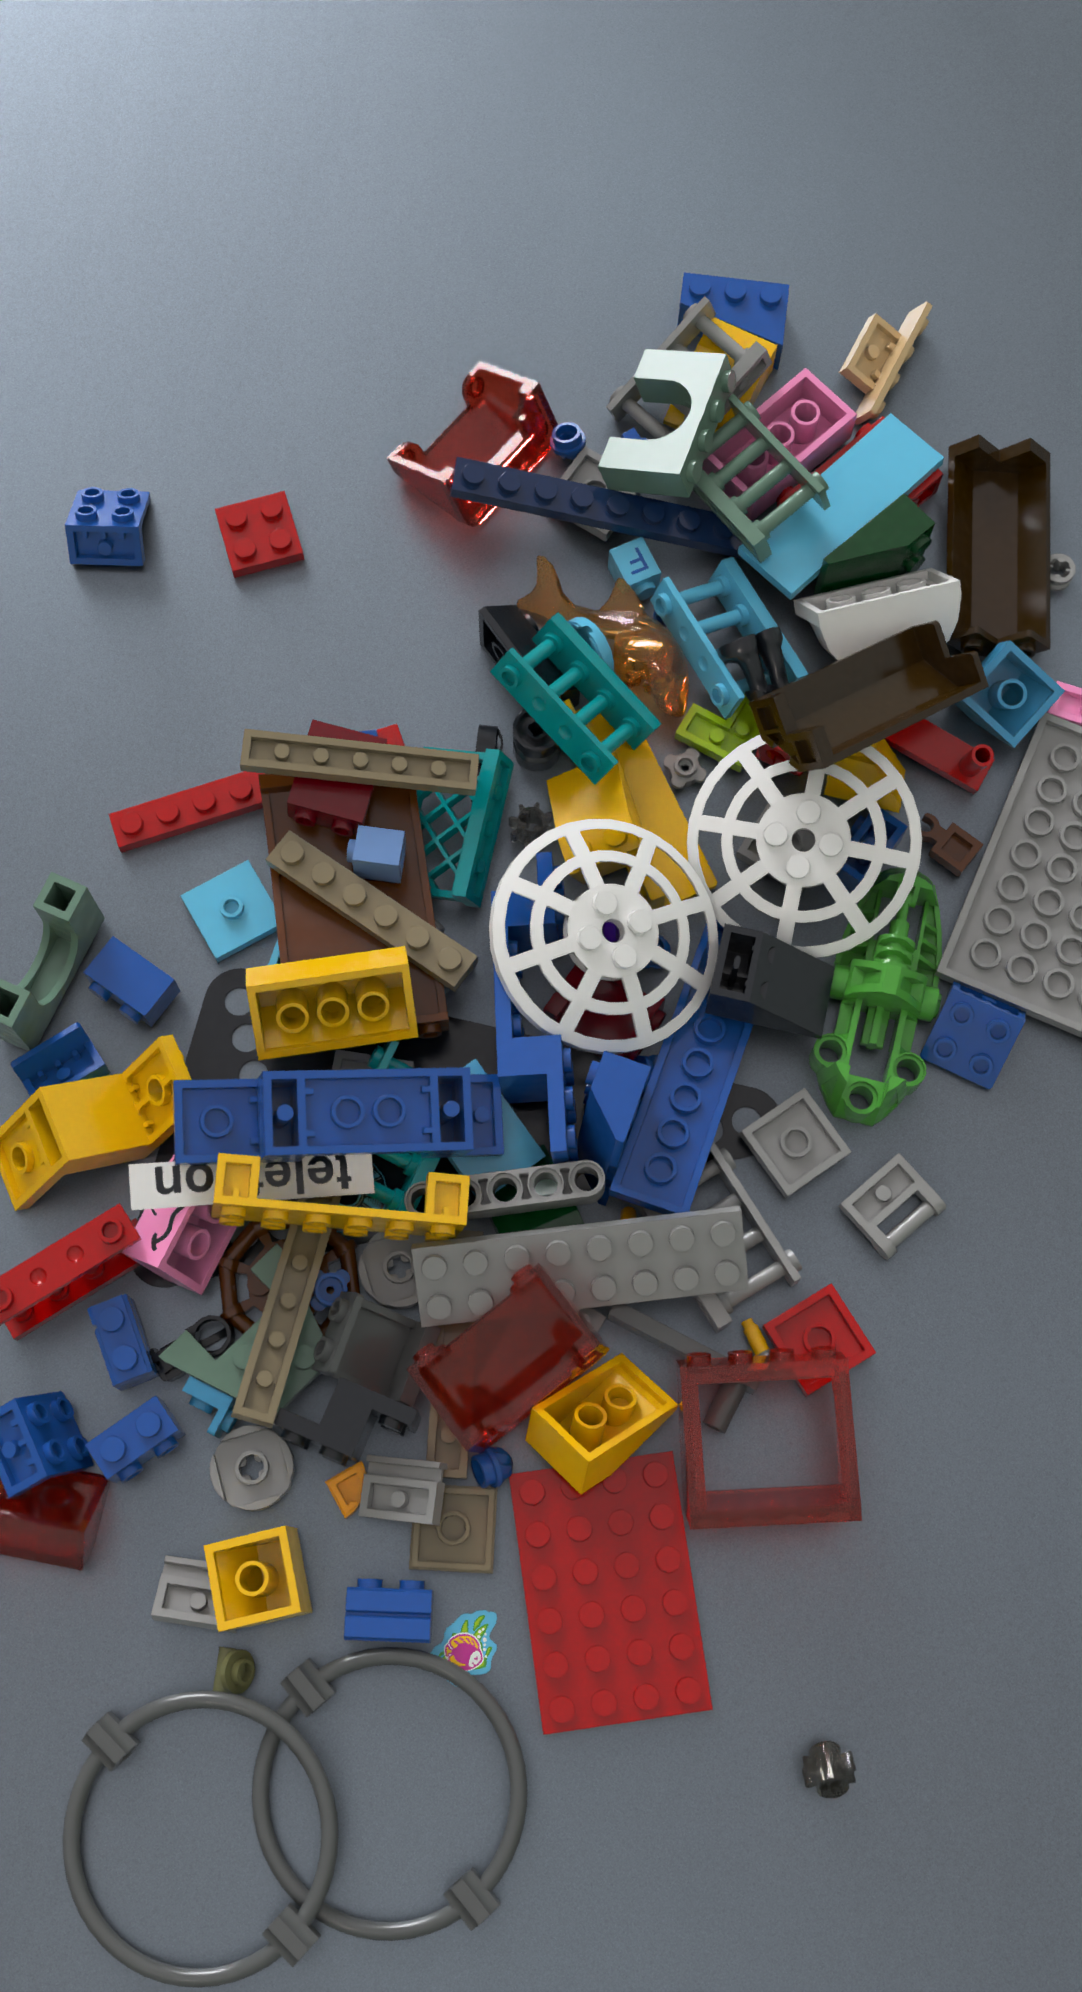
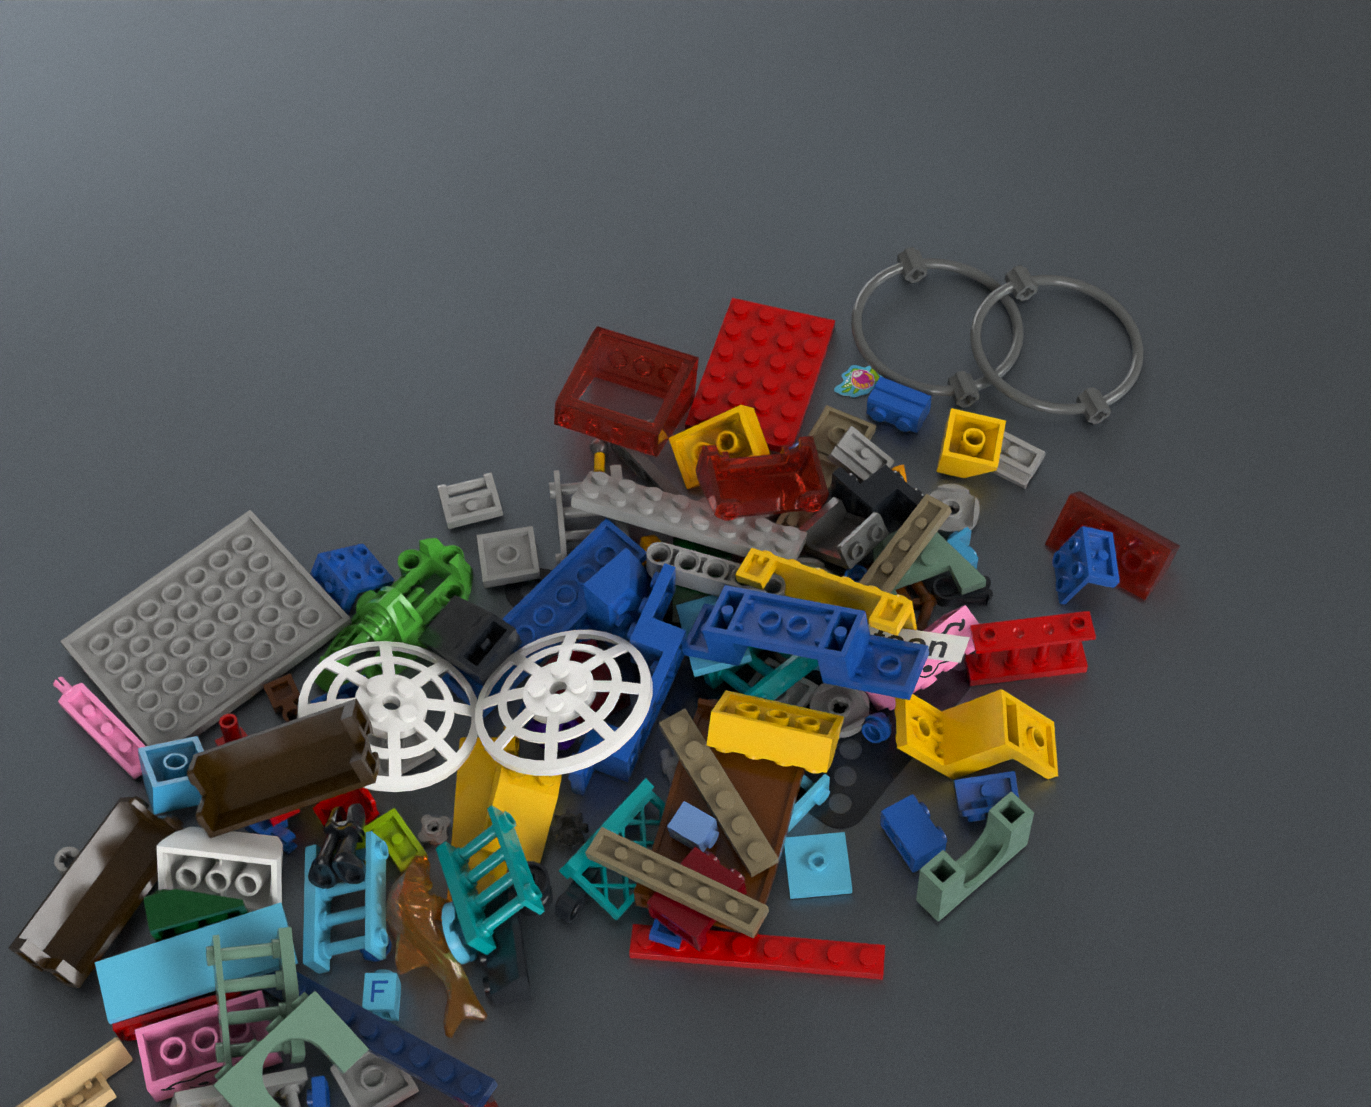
camera: 150 degrees left, 15 degrees down
blue brick [85,1395,186,1483] -> none
blue brick [87,1294,159,1391] -> none
olive plate [213,1646,255,1694] -> none
red plate [762,1283,876,1397] -> none
clear smoke gear [802,1741,856,1799] -> none

